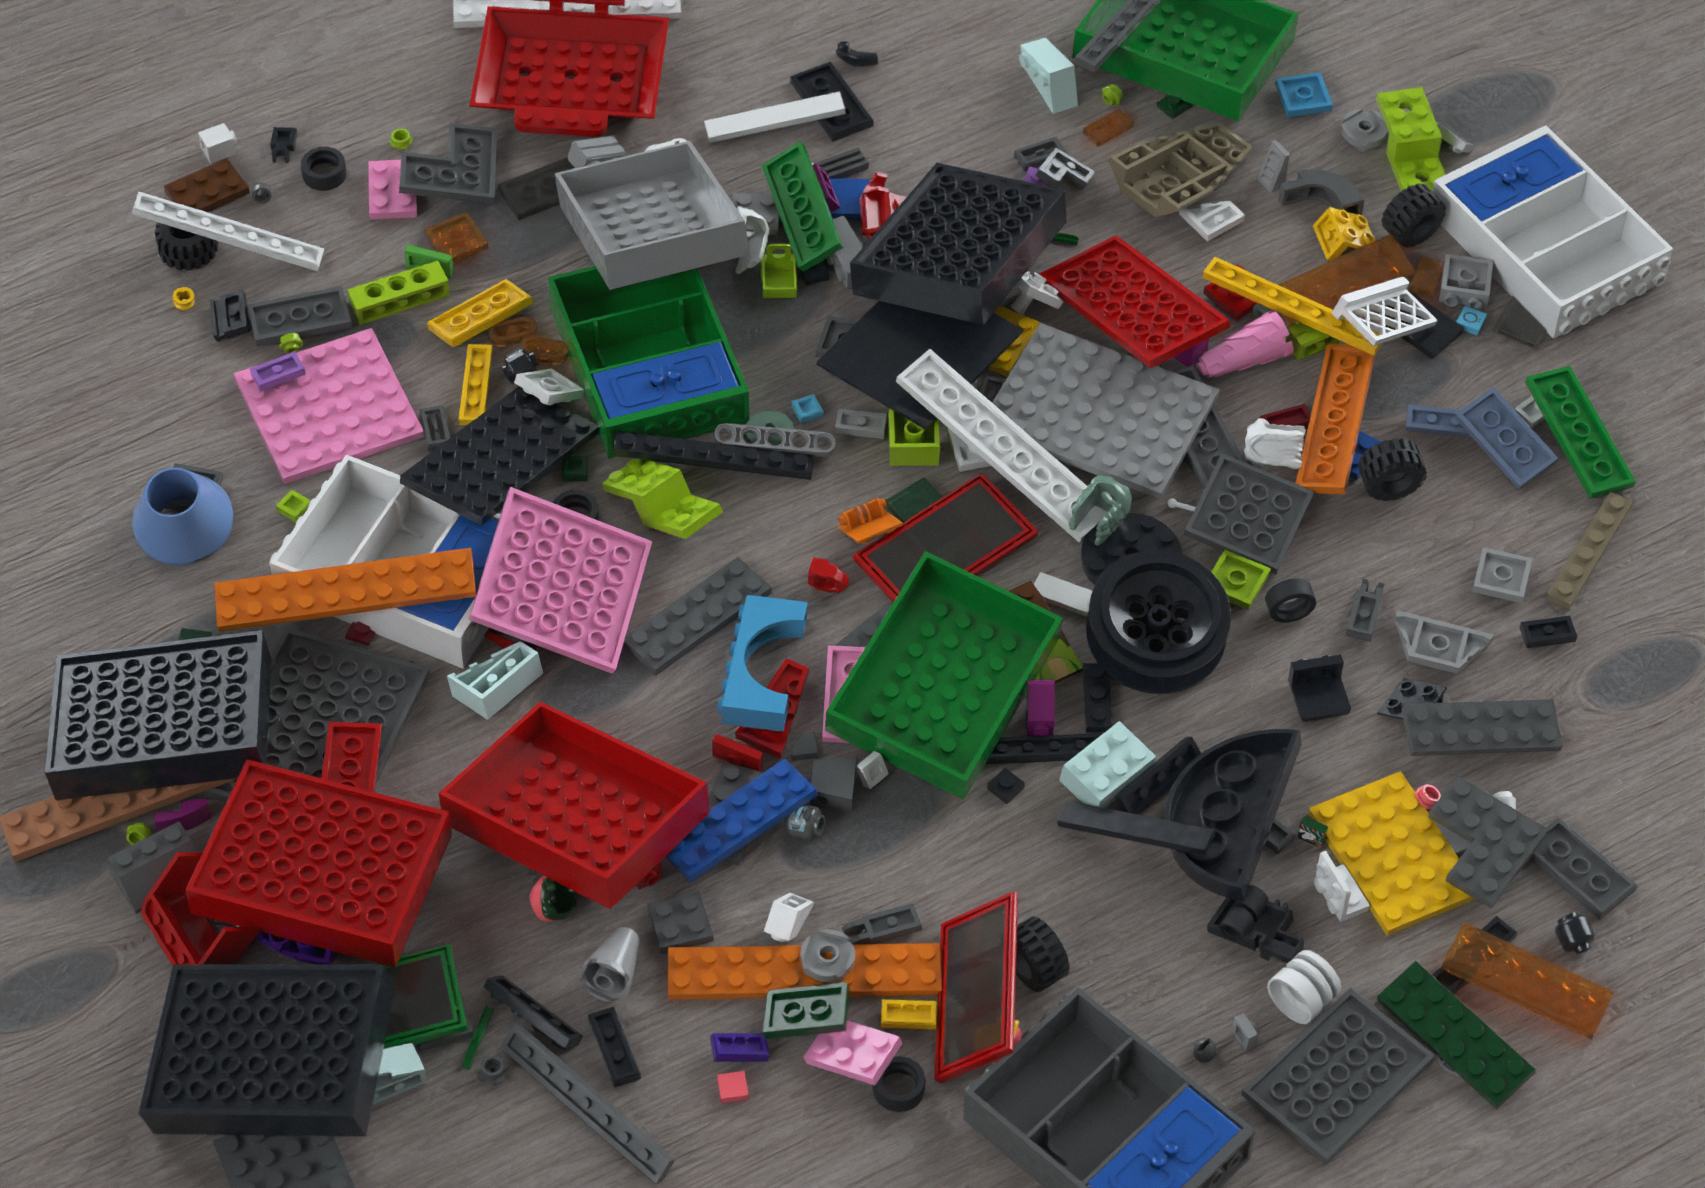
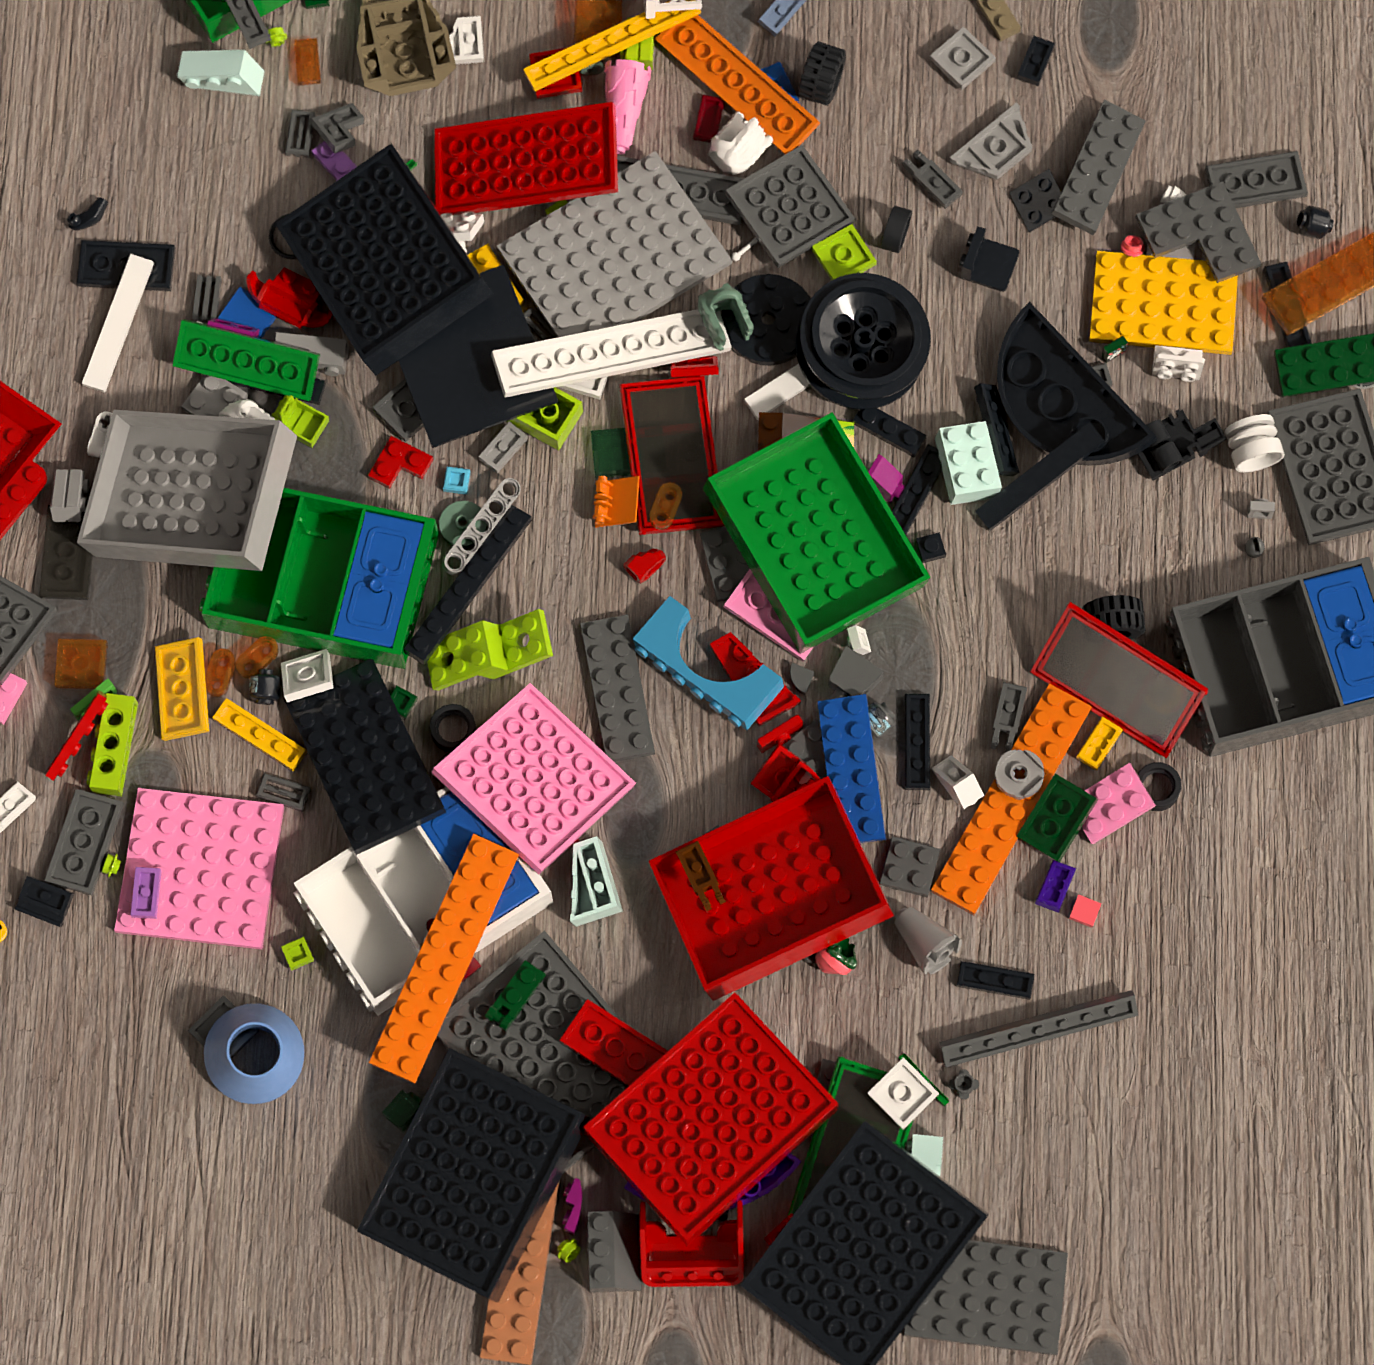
camera: 55 degrees left, 20 degrees up
black plate [483,975,583,1048] -> none
none -> red plate [45,690,108,781]
none -> red plate [368,436,434,489]
none -> dark green plate [485,960,546,1031]
none -> clear orange plate [649,483,682,530]
none -> red plate [670,356,719,377]
none -> reddish brown hinge [676,841,725,911]
none -> red plate [750,743,820,802]
none -> white plate [867,1057,939,1130]
none -> black tile [905,694,930,790]

